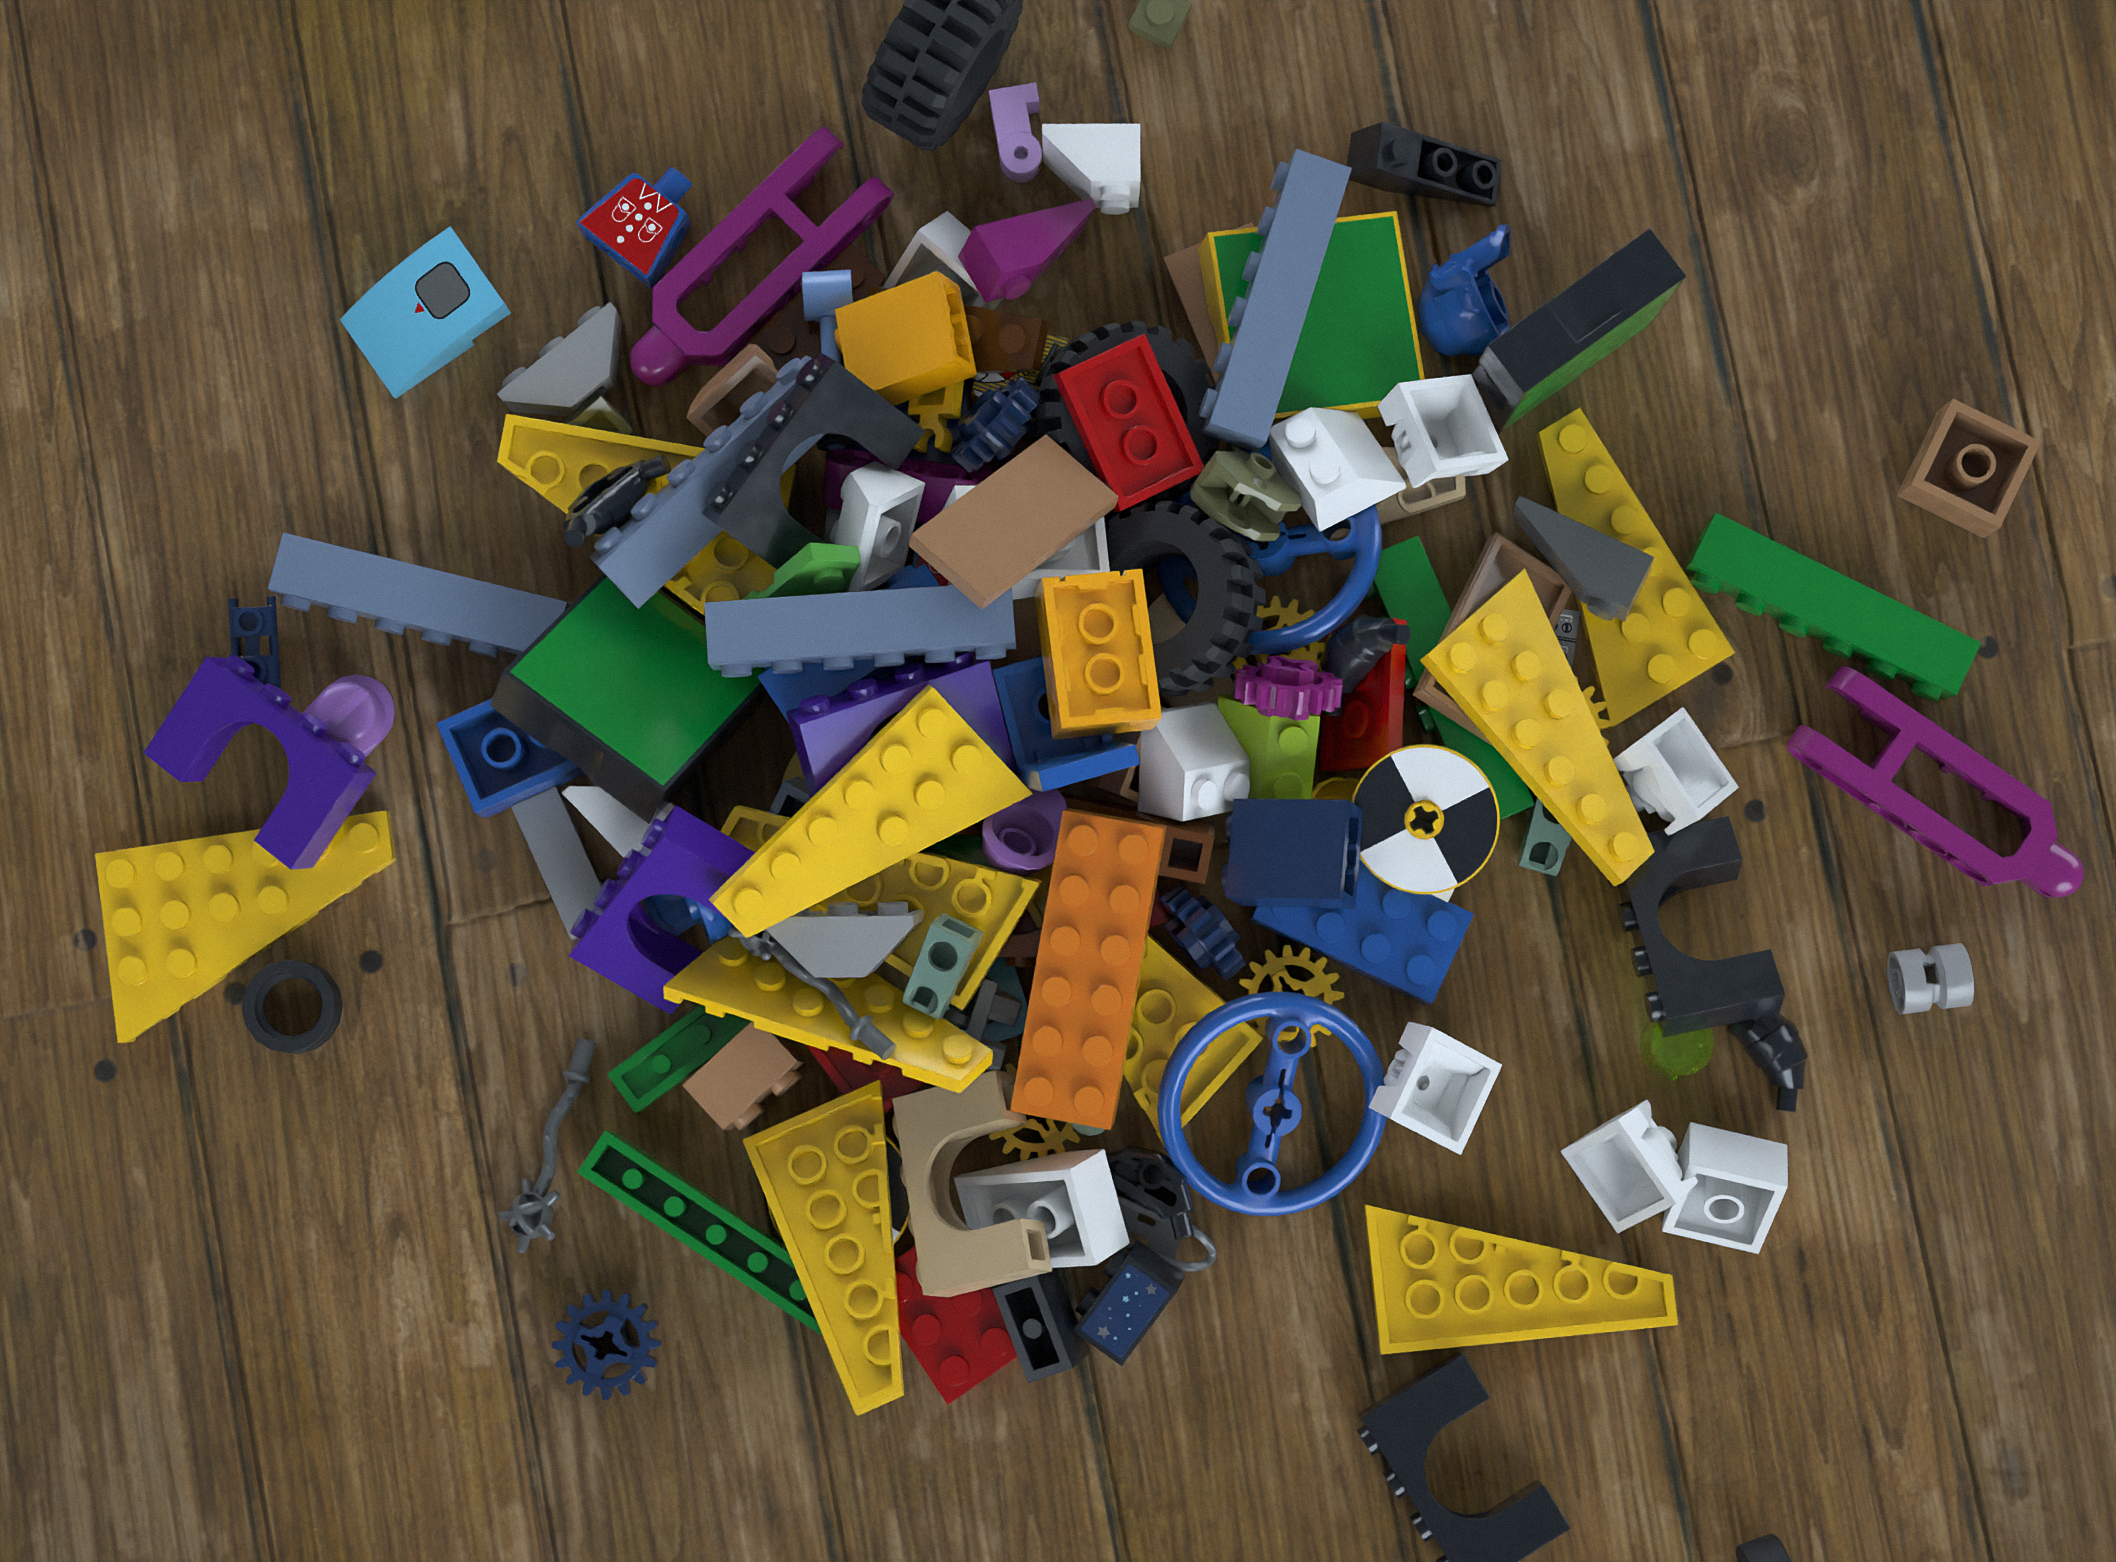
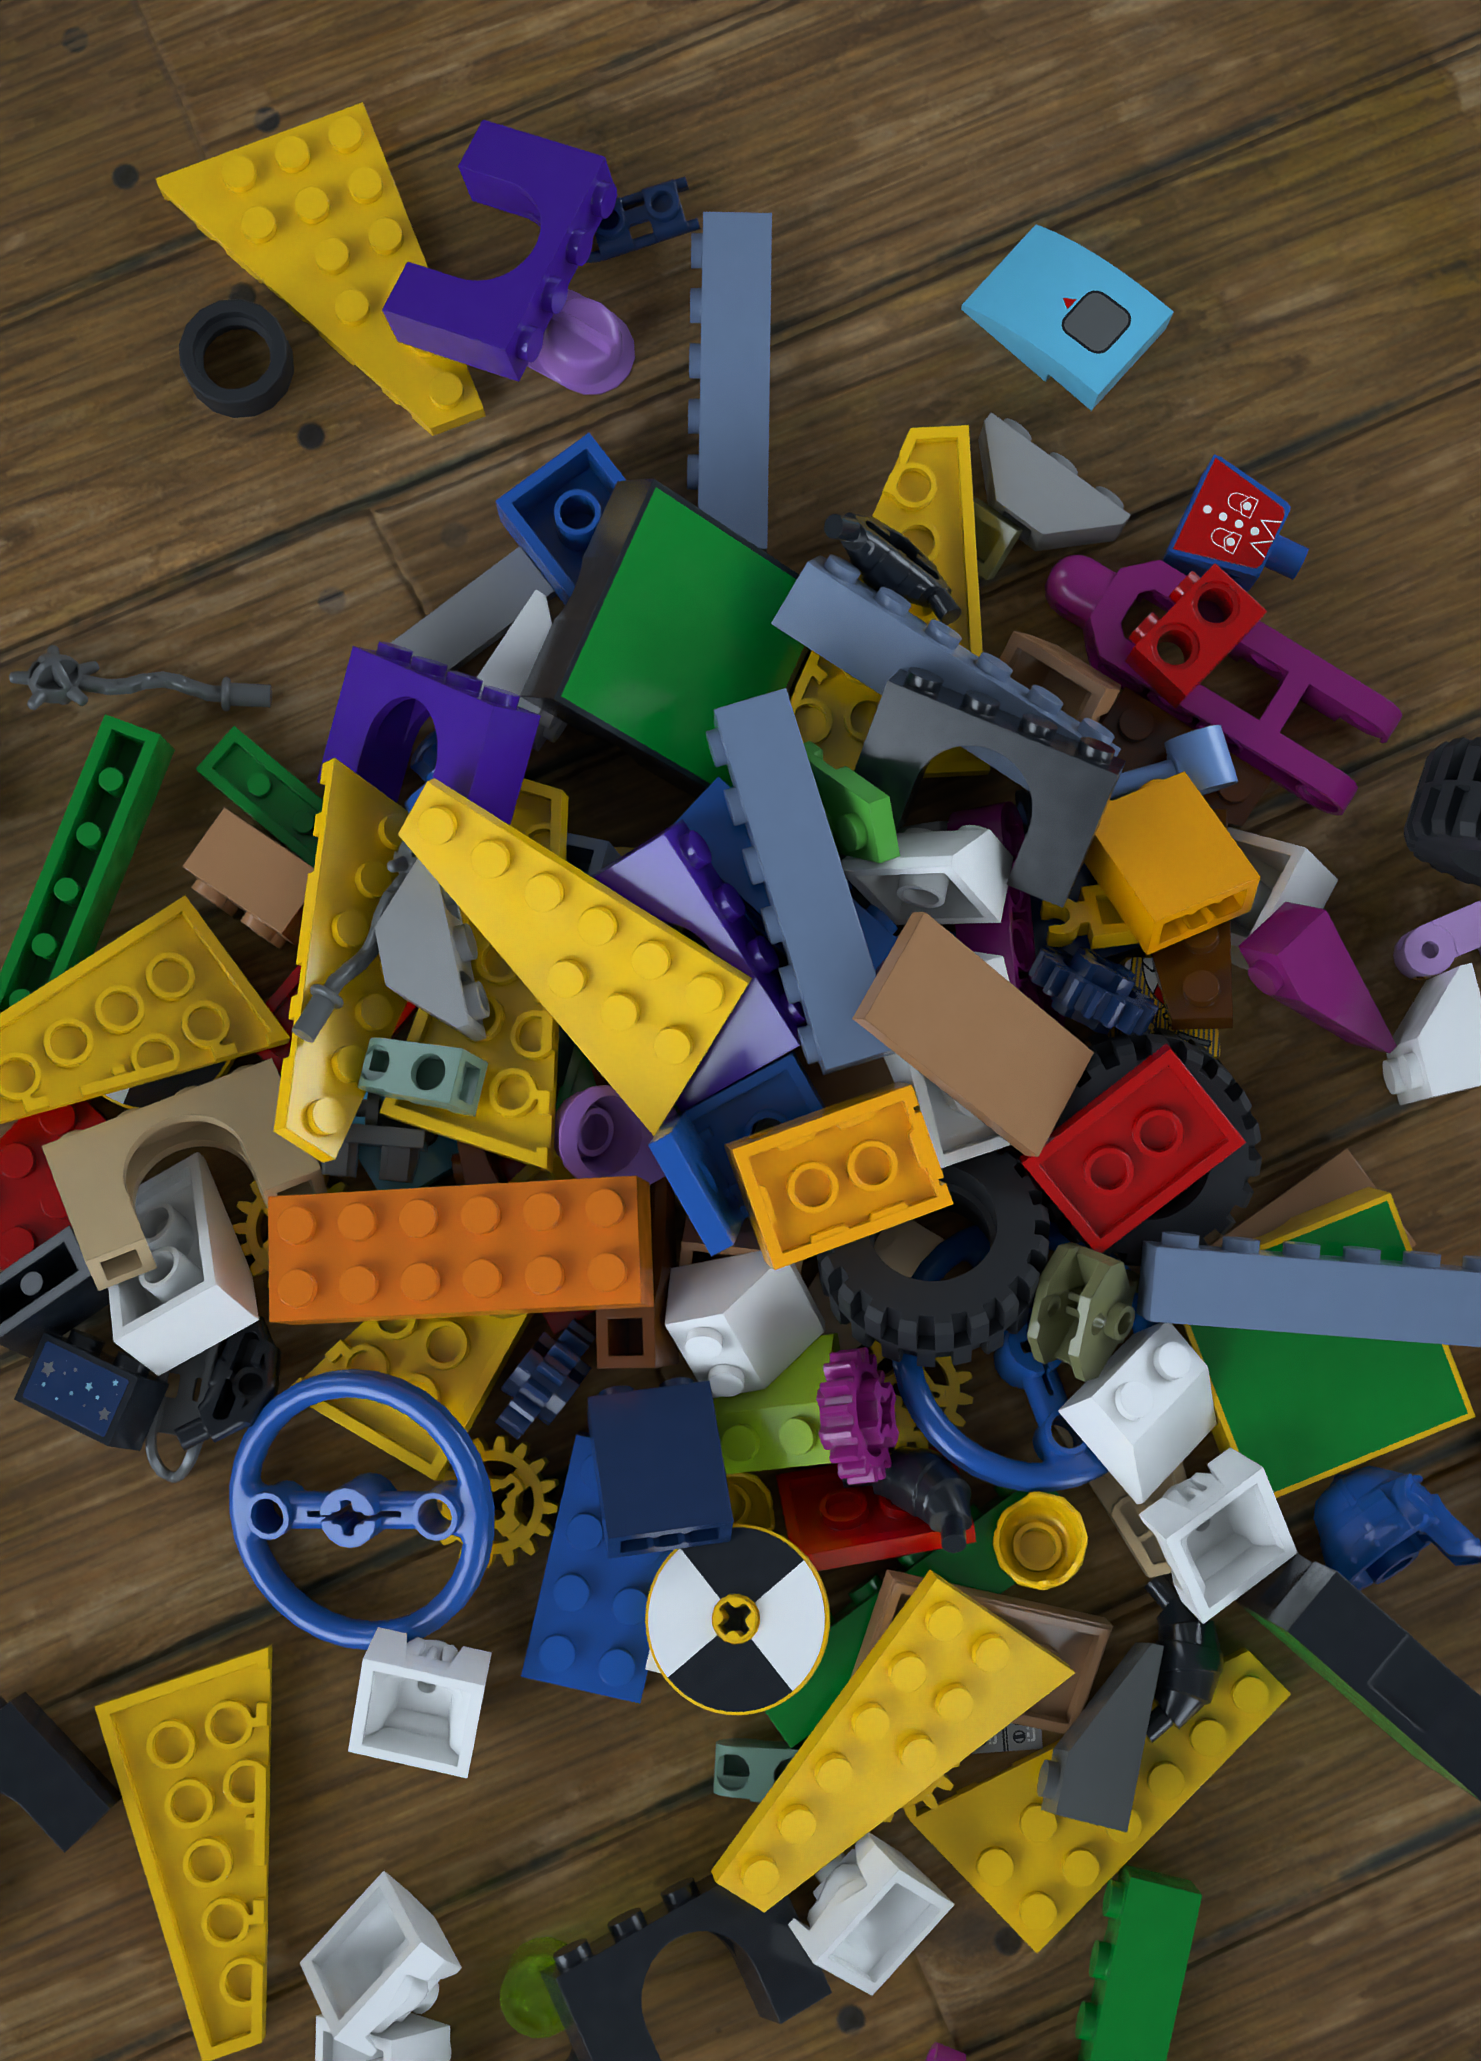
camera: 70 degrees right, 0 degrees up
none -> yellow hair [993,1491,1088,1590]
none -> red brick [1125,563,1267,709]
none -> black piece [1144,1575,1224,1743]

